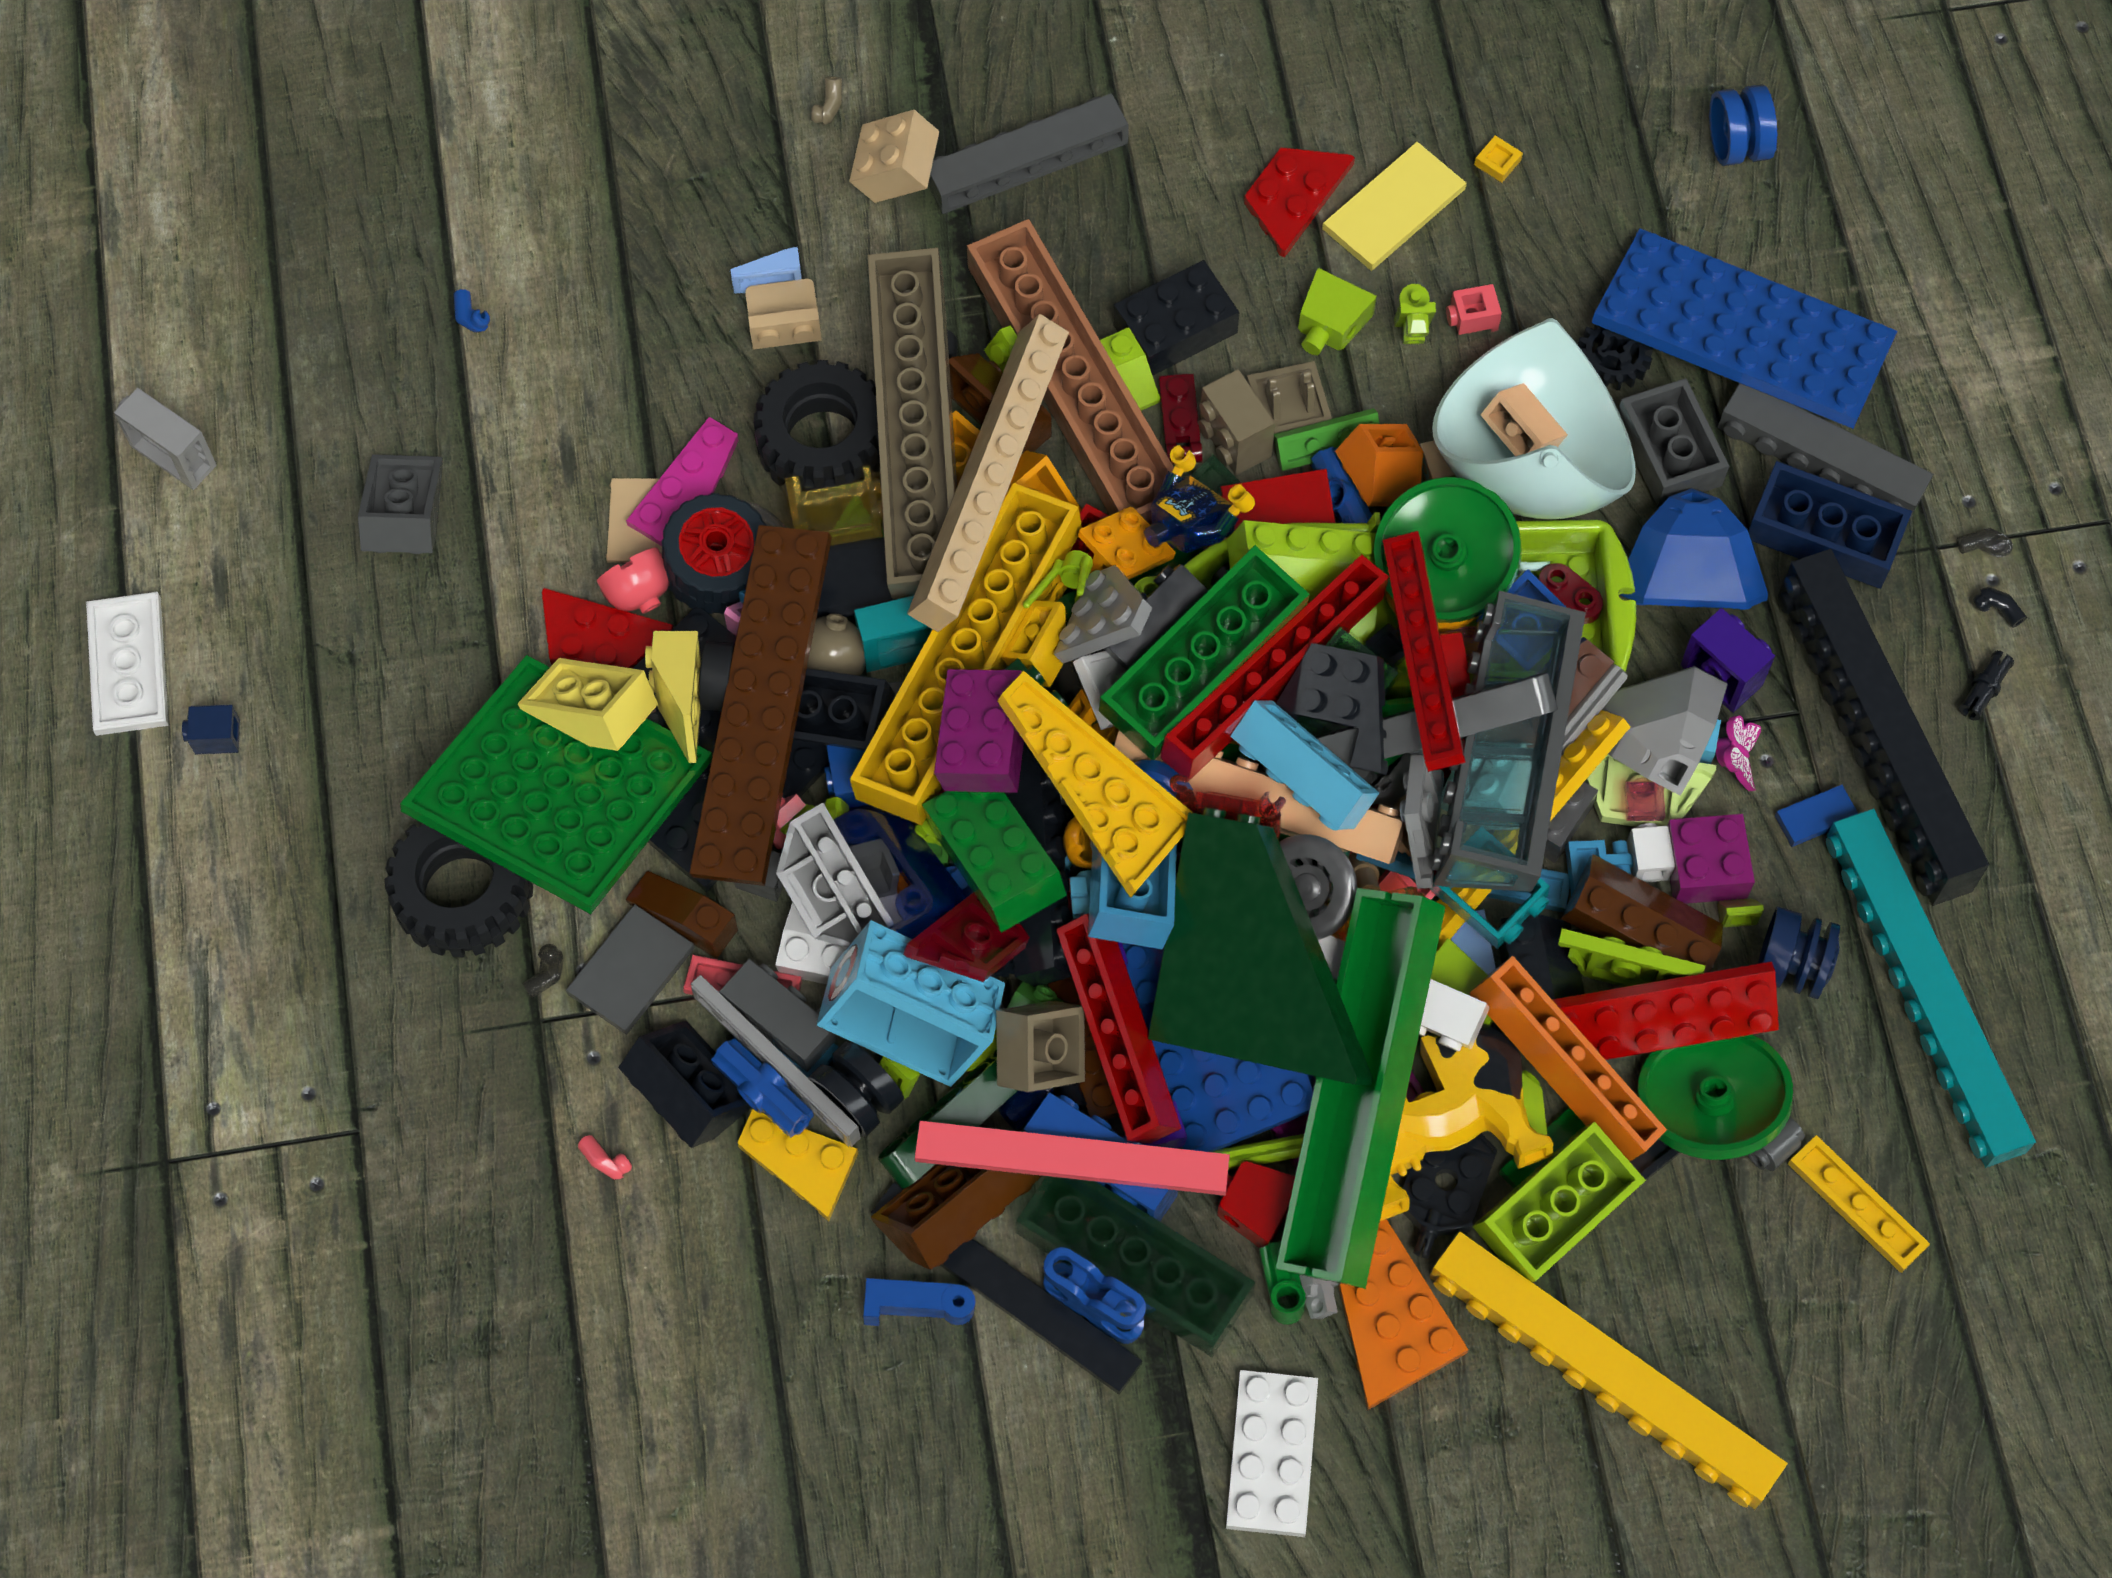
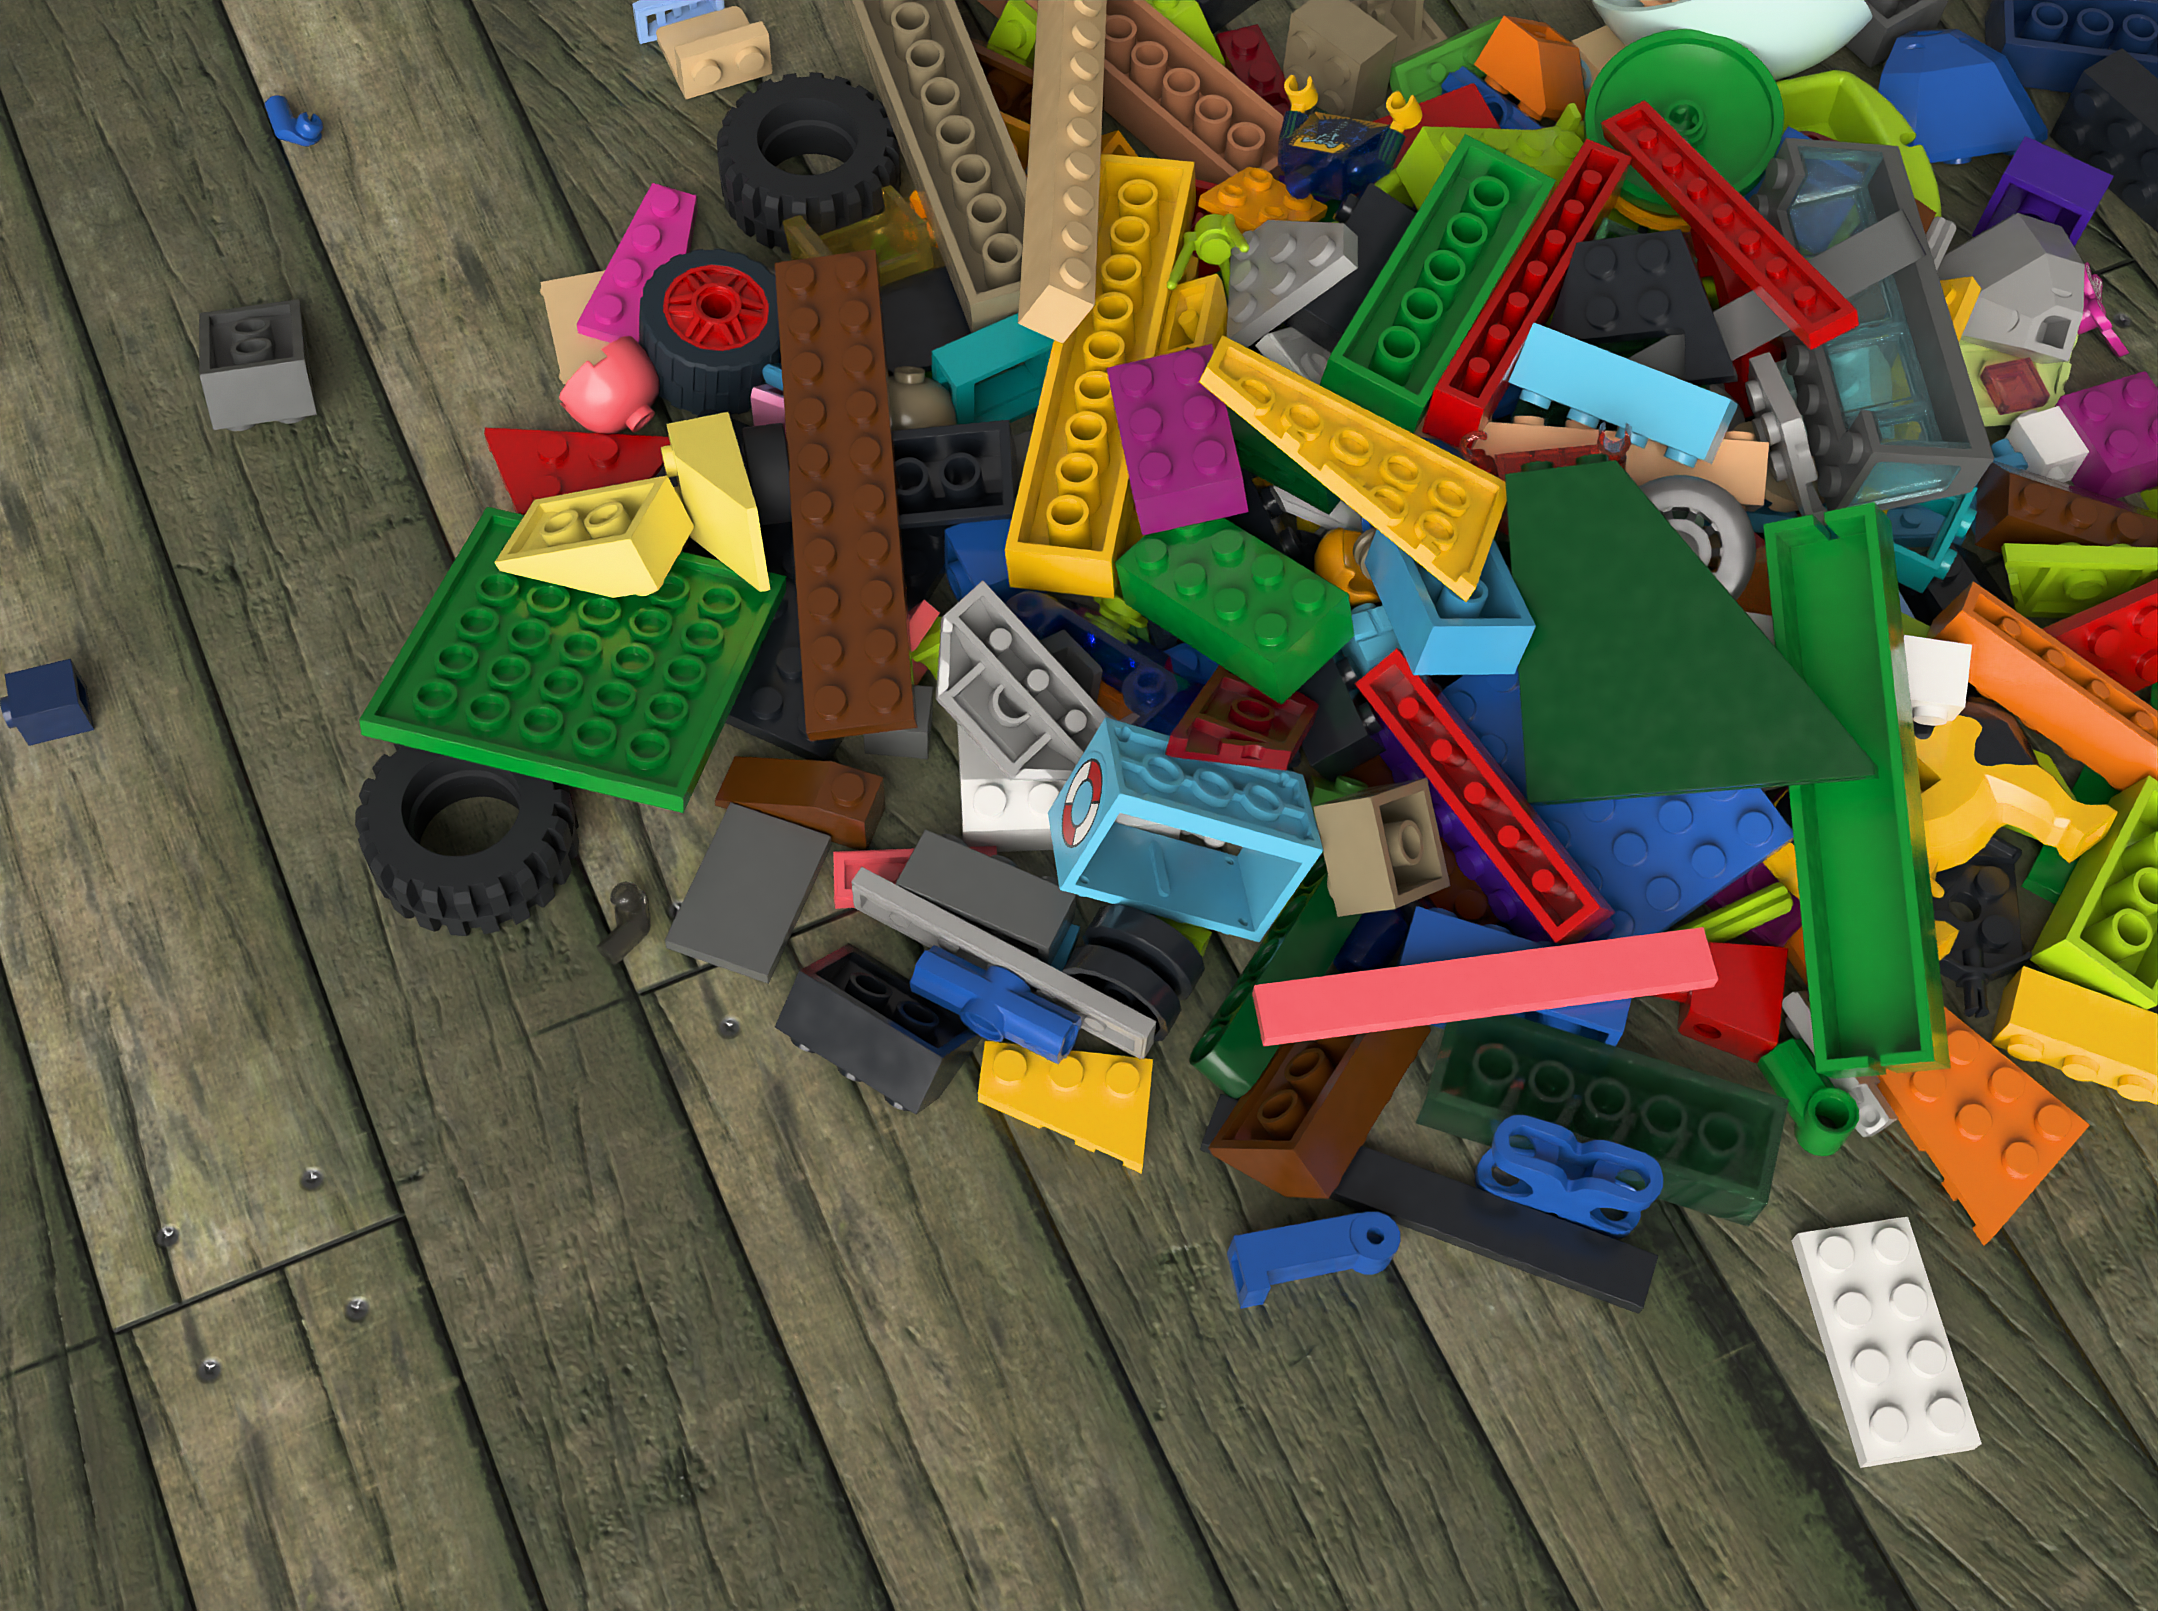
camera: 20 degrees left, 5 degrees down
coral arm [578,1135,632,1180] -> none

